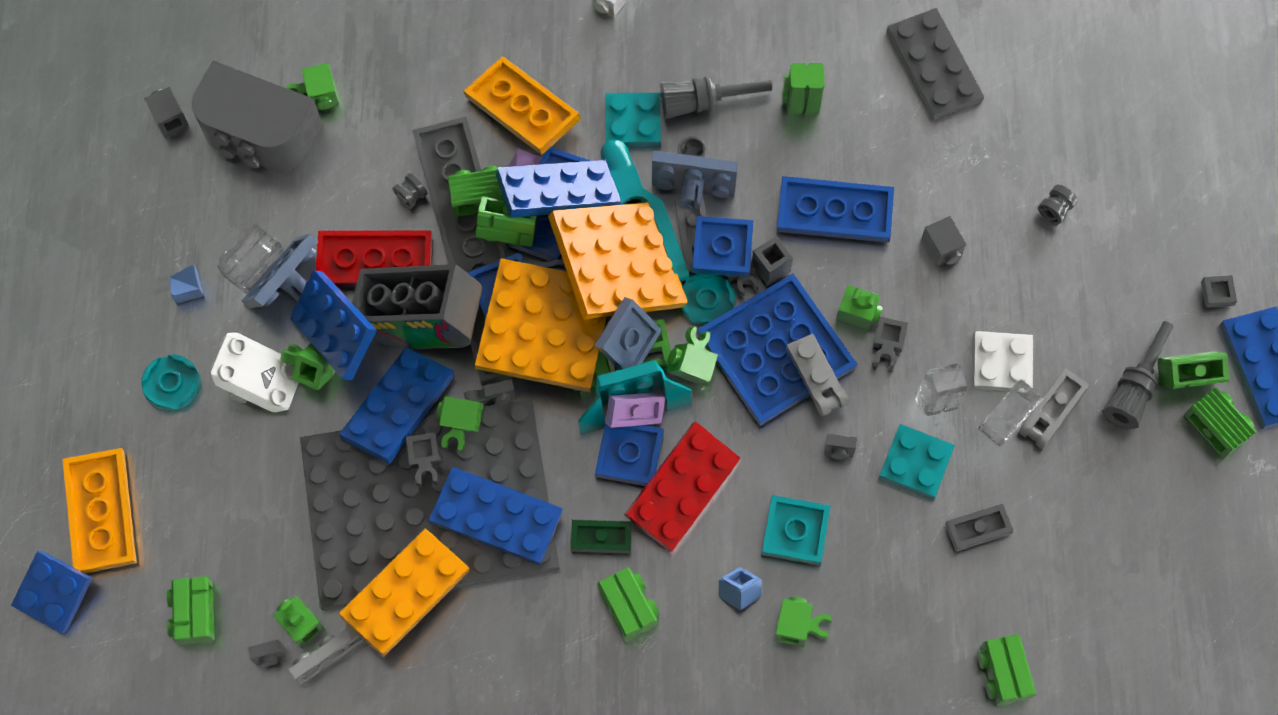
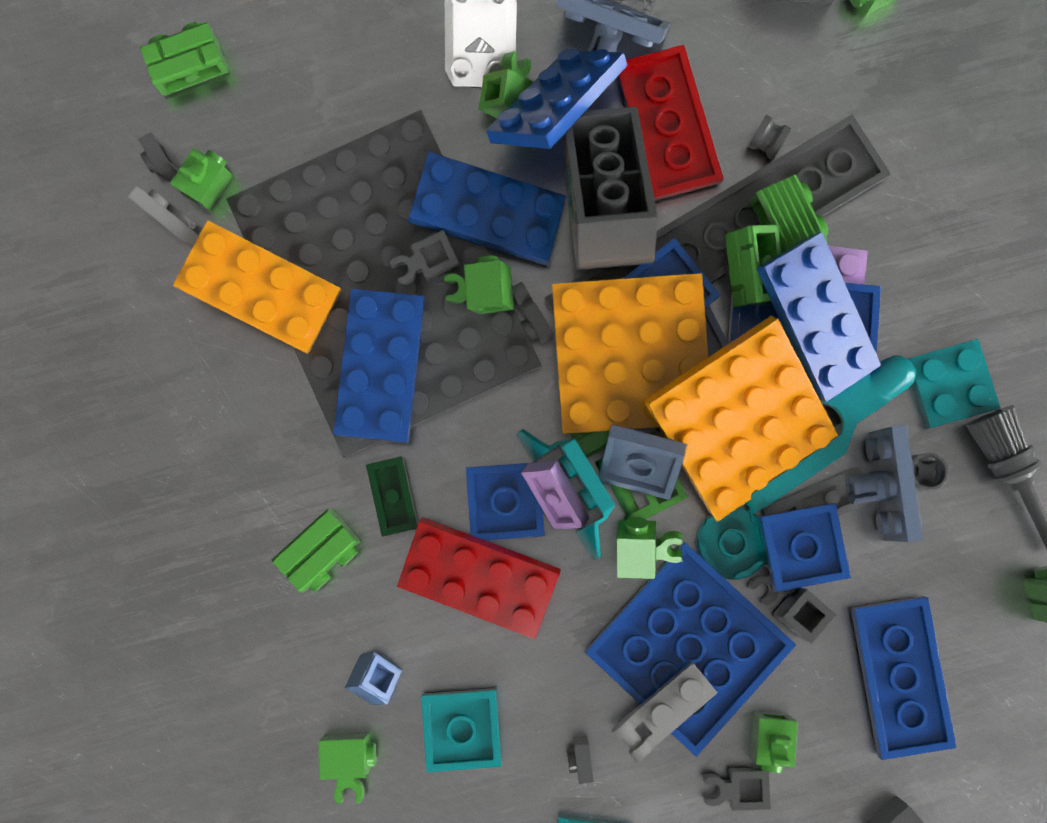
camera: 80 degrees right, 15 degrees up
light orange plate [464,56,581,155] -> none

